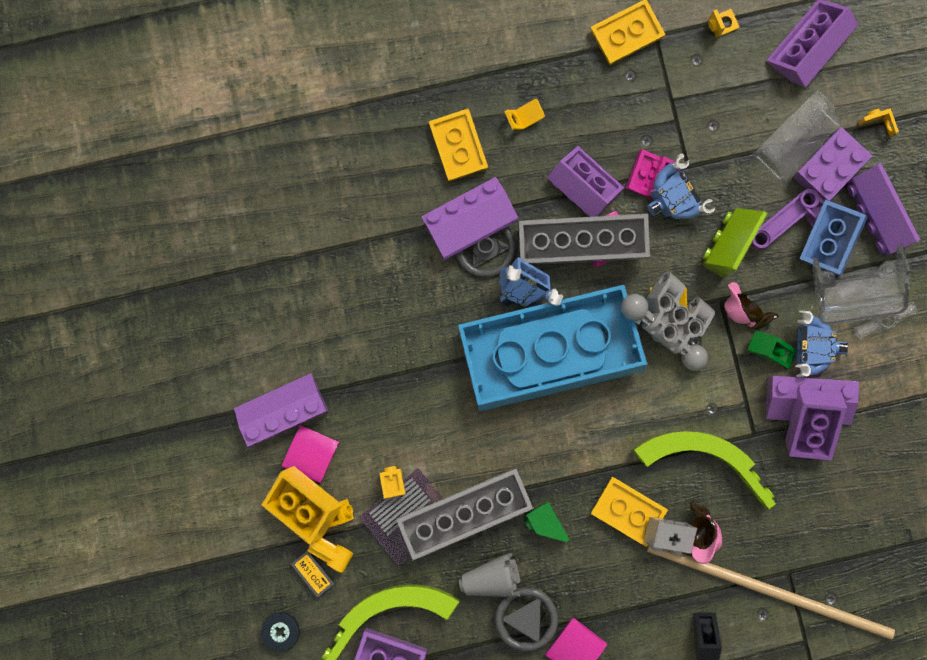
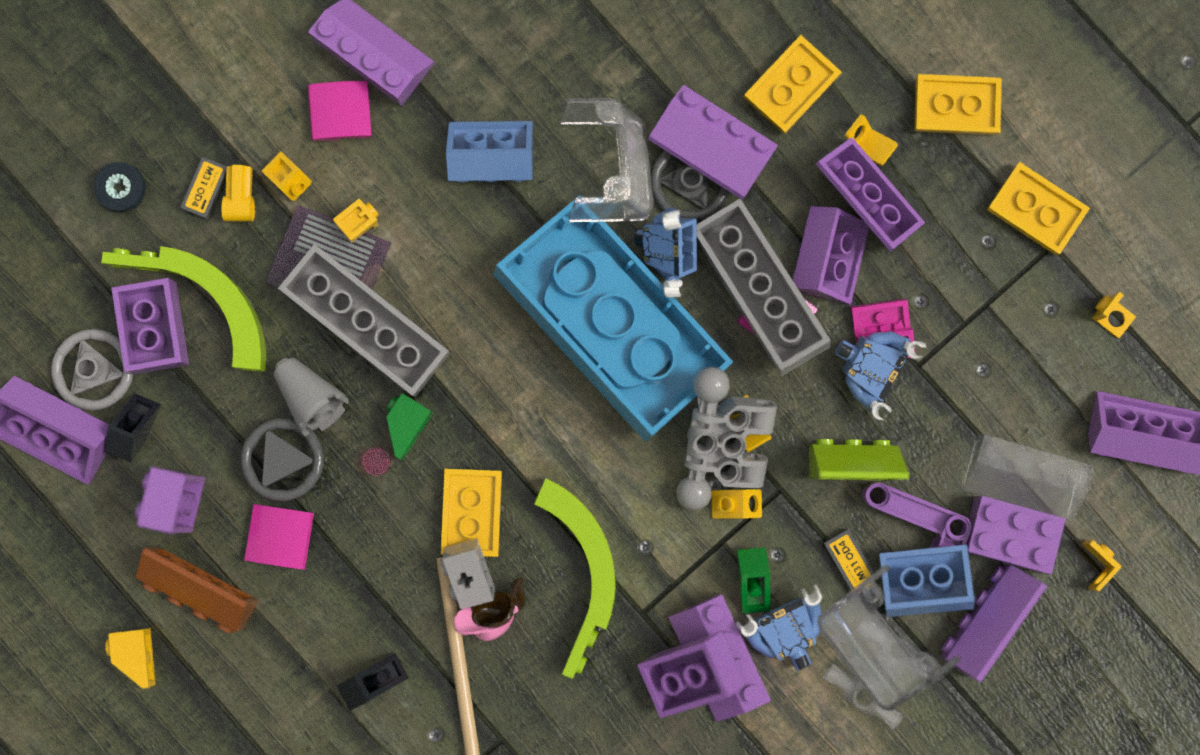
camera: 55 degrees right, 0 degrees up
yellow brick [262,466,343,545] -> none
hair [724,282,779,329] -> none
none -> clear pink plate [362,447,391,476]
none -> medium blue slope [446,121,533,182]
none -> clear windscreen [560,98,654,222]
none -> yellow bracket [711,489,762,519]
none -> medium lavender slope [816,137,925,252]
none -> tile [823,529,877,593]
none -> yellow plate [914,74,1002,135]

